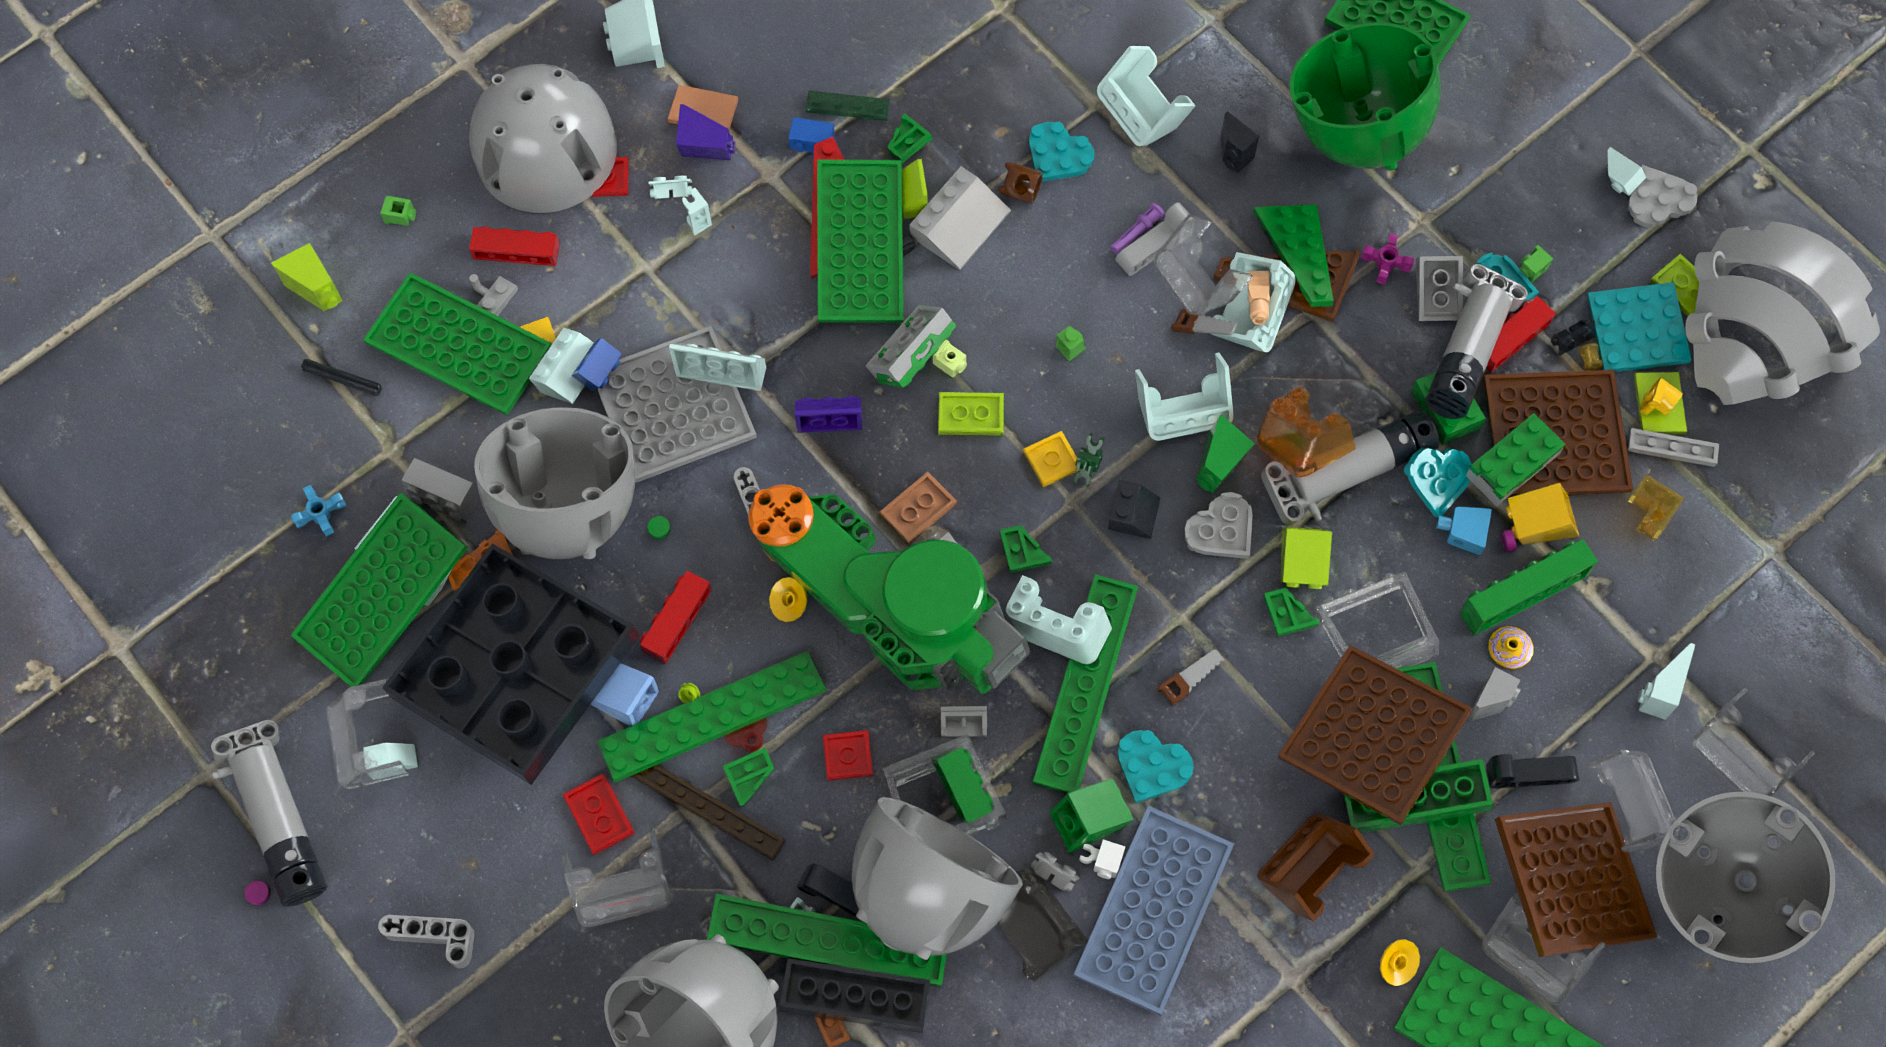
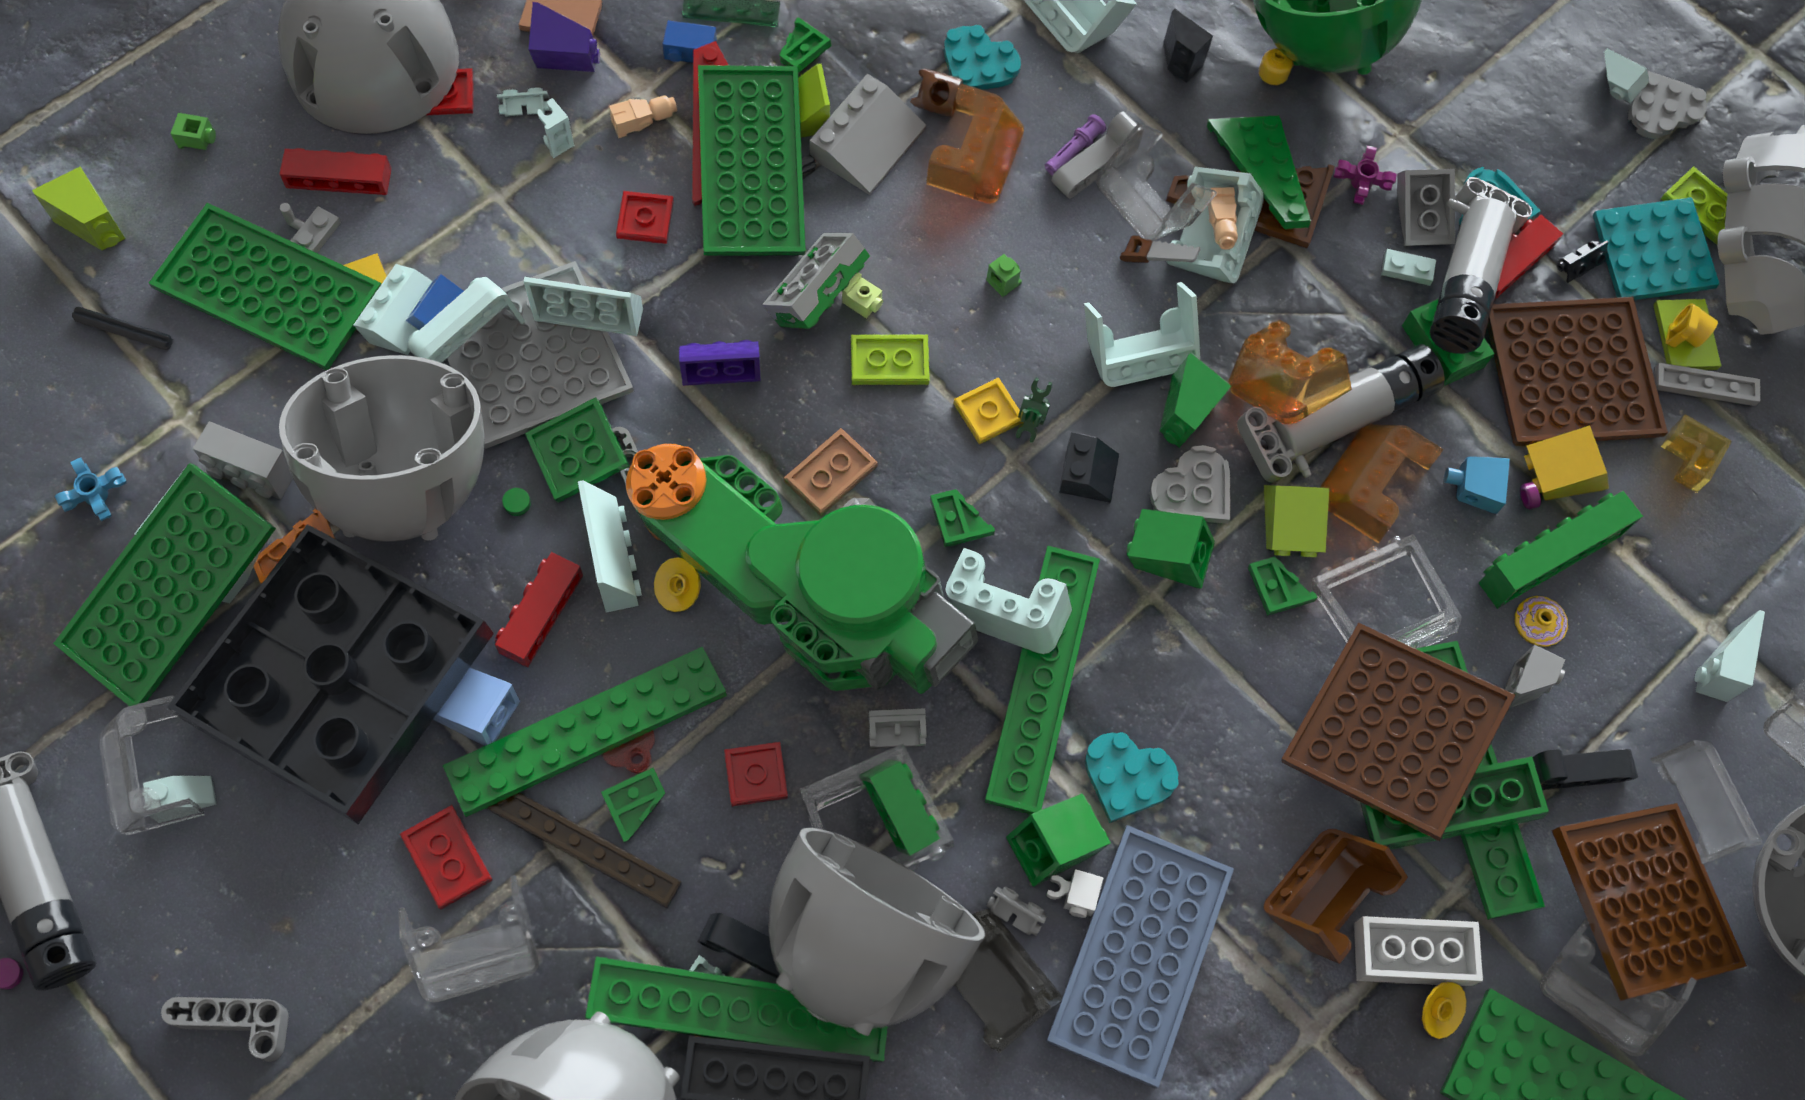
camera: 10 degrees left, 0 degrees up
lime plate [678,683,700,703] -> none
piece [1157,650,1224,706] -> none
teal plate [1404,448,1472,518] -> none
green piece [1466,414,1565,507] -> none
bright green brick [1519,245,1553,283] -> none
clear yellow bush [1579,343,1603,371] -> none
none -> light aqua windscreen [407,277,526,363]
none -> green plate [525,397,630,503]
none -> light aqua slope [578,481,642,612]
none -> light nougat piece [609,96,677,138]
none -> red tile [616,191,674,244]
none -> clear orange windscreen [926,83,1024,203]
none -> green slope [1127,509,1215,589]
none -> yellow head [1259,48,1293,85]
none -> clear orange windscreen [1320,424,1443,544]
none -> white brick [1354,916,1483,986]
none -> light aqua plate [1381,249,1436,286]

